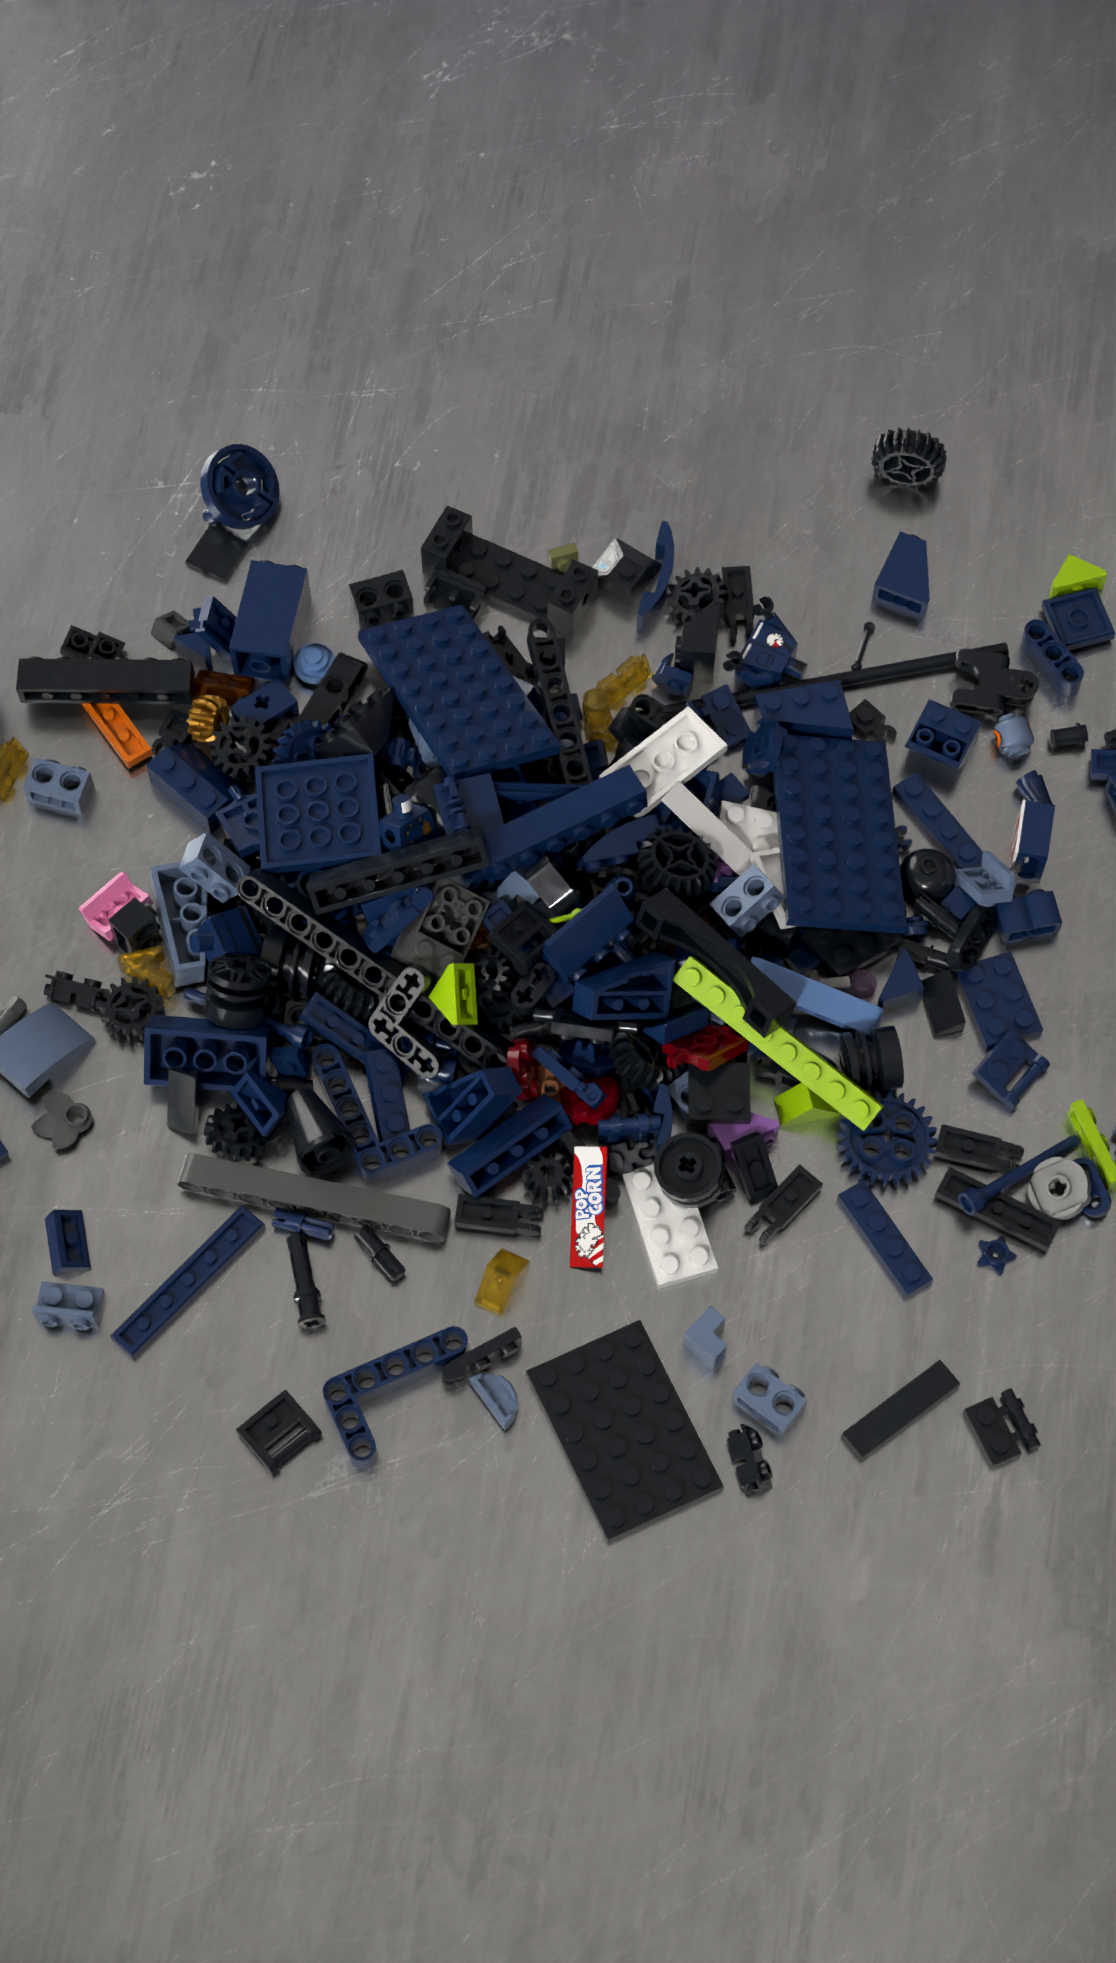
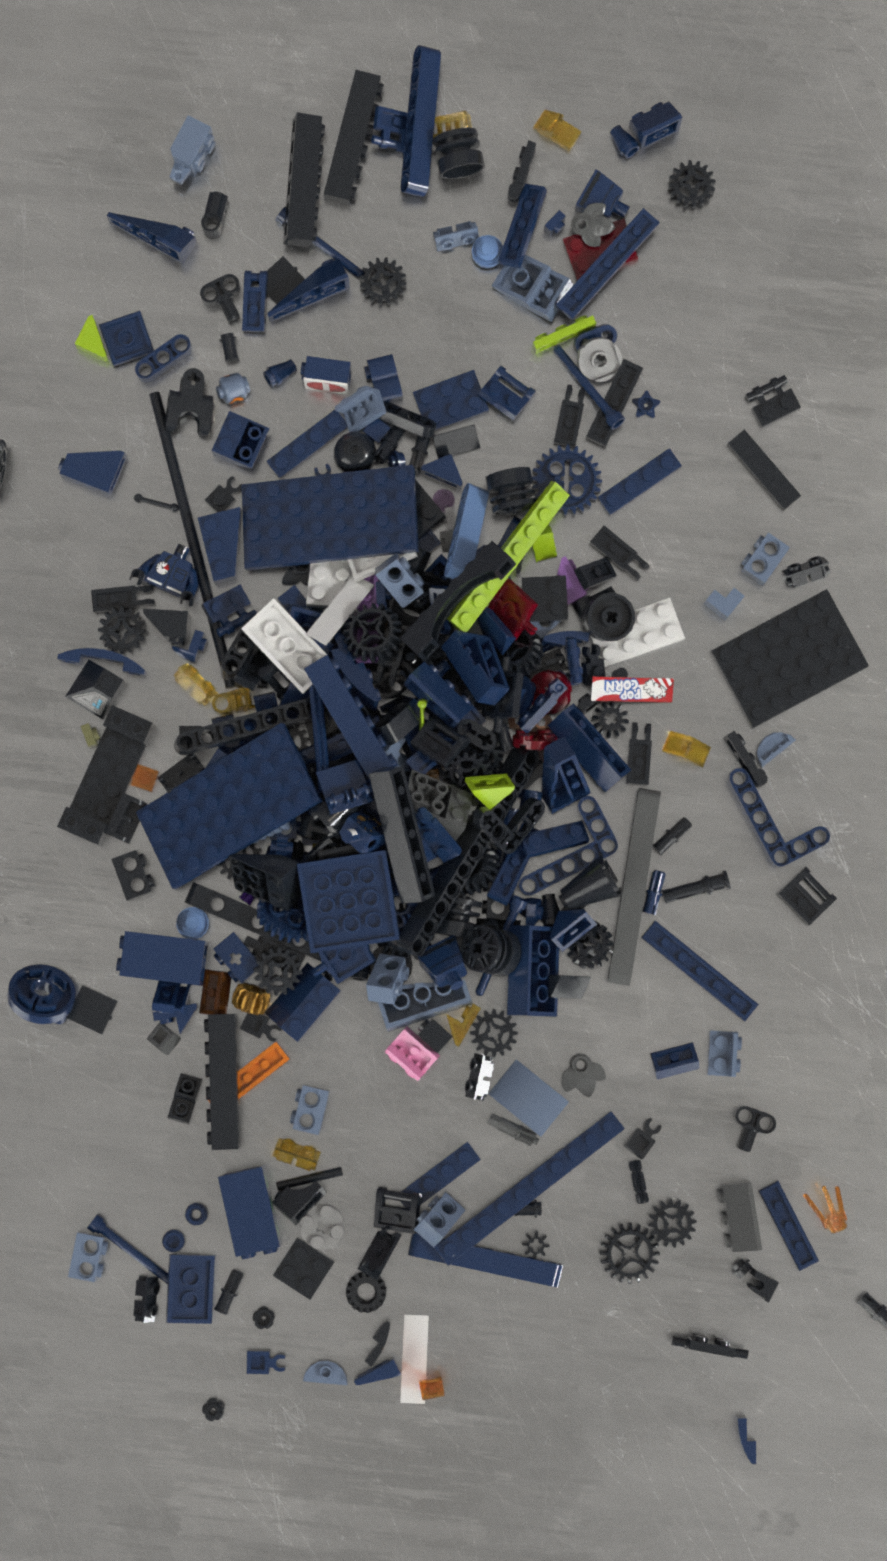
camera: 95 degrees left, 20 degrees up
dark blue cone [607,876,637,905] -> none
dark blue plate [742,718,788,777] -> none
none -> clear orange plate [131,764,159,792]

